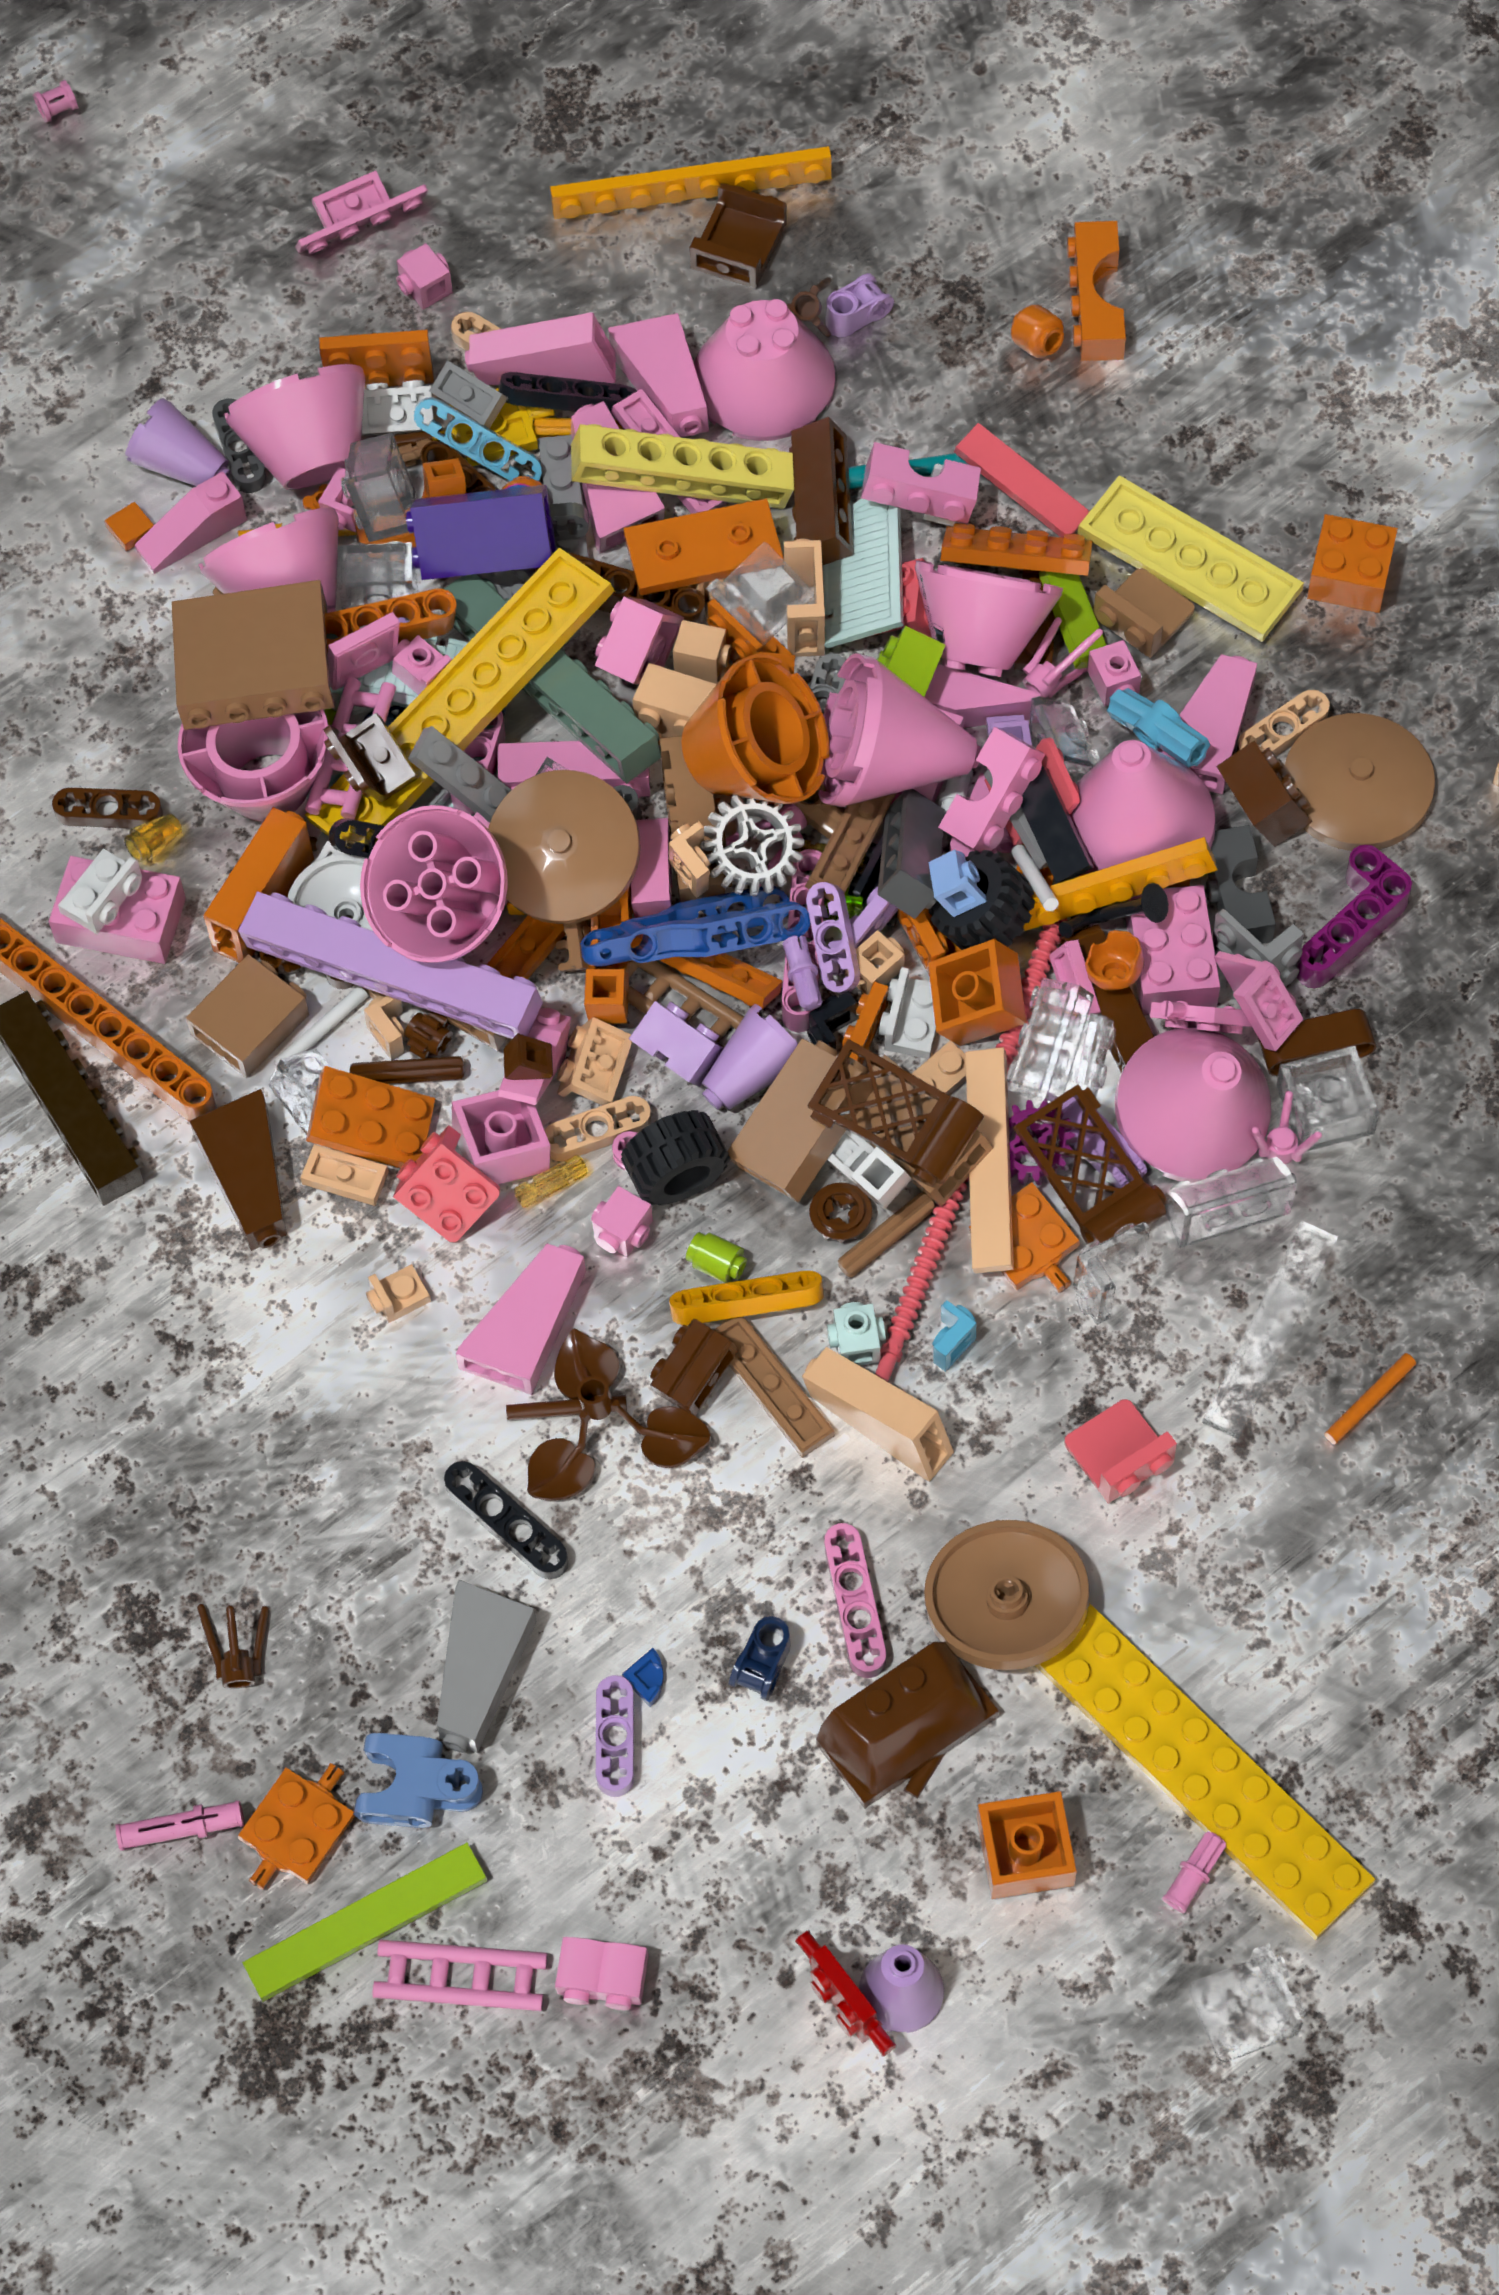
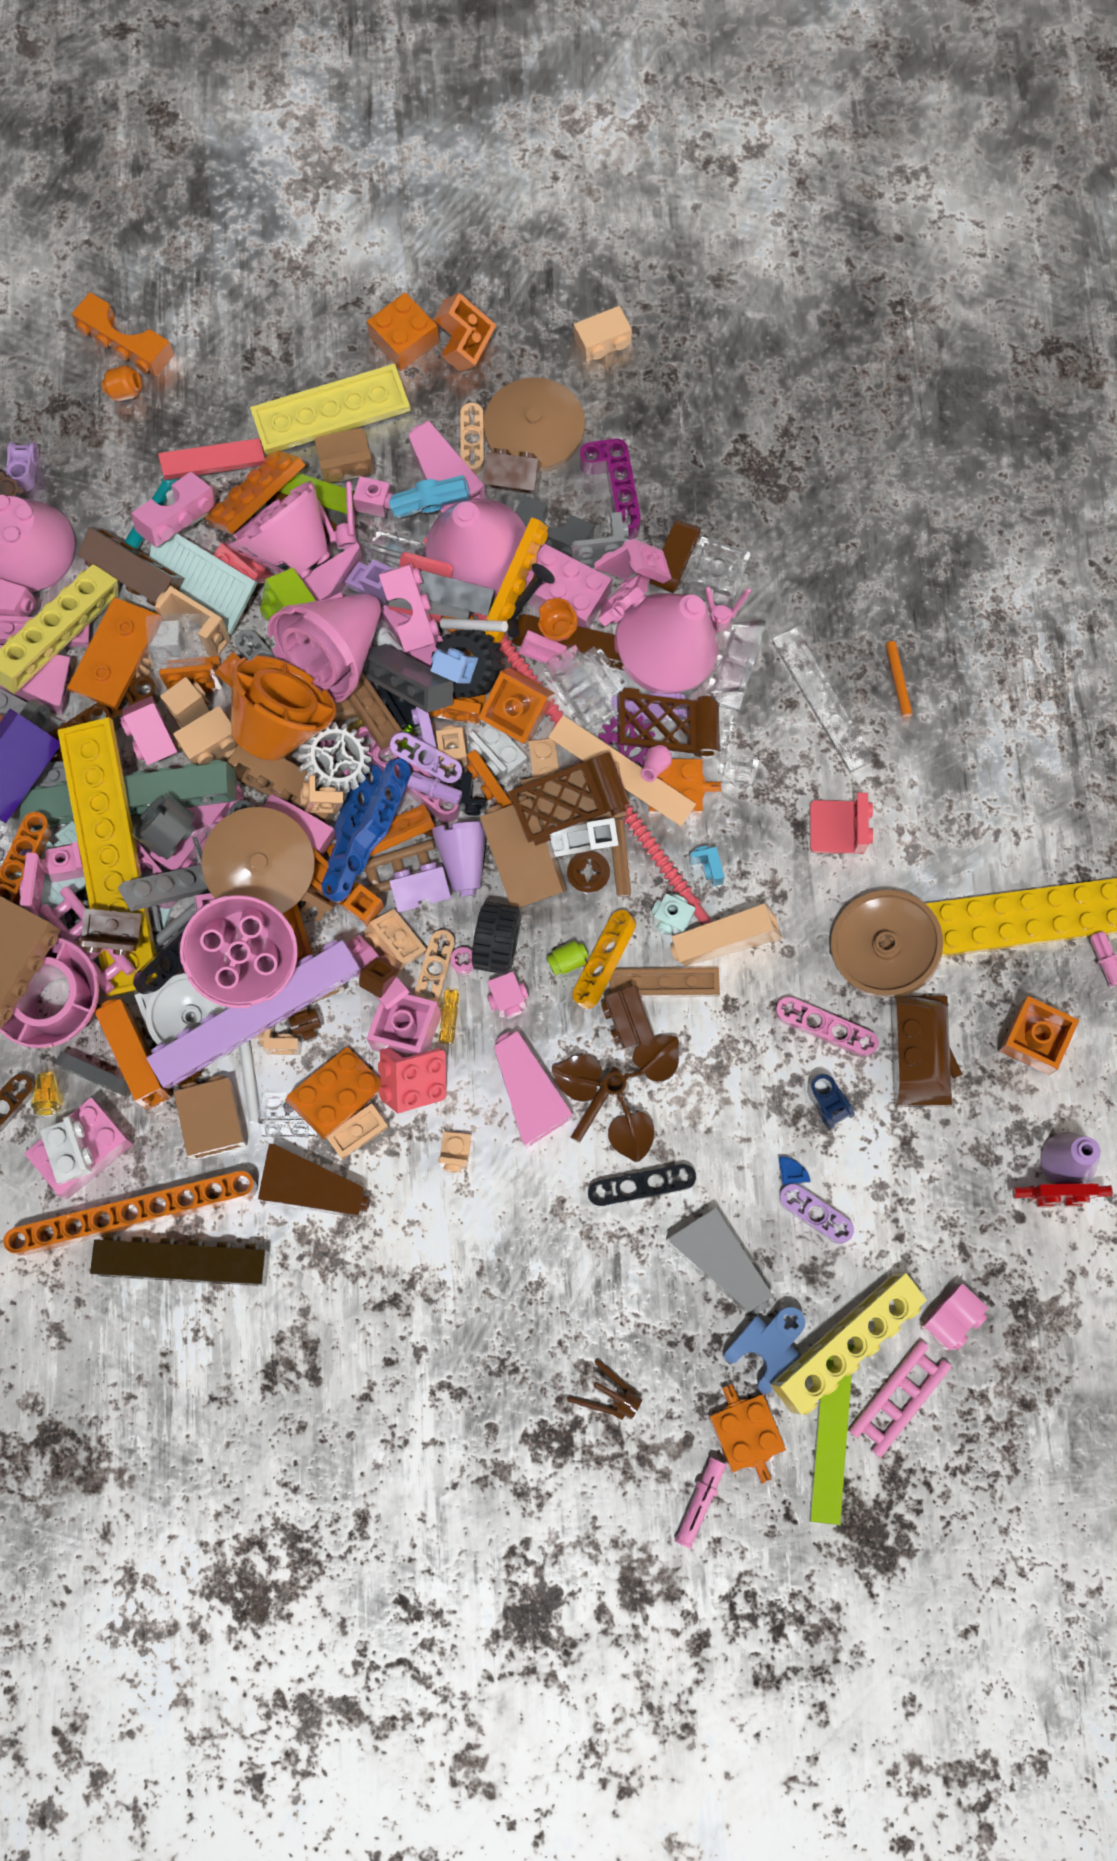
camera: 55 degrees left, 10 degrees up
reddish brown axle [349,1056,464,1084] -> none
none -> dark grey beam [54,1052,130,1097]
none -> dark grey brick [132,793,195,860]
none -> orange brick [433,293,496,372]
none -> bright pink cone [641,745,672,782]
none -> light yellow brick [770,1272,927,1415]

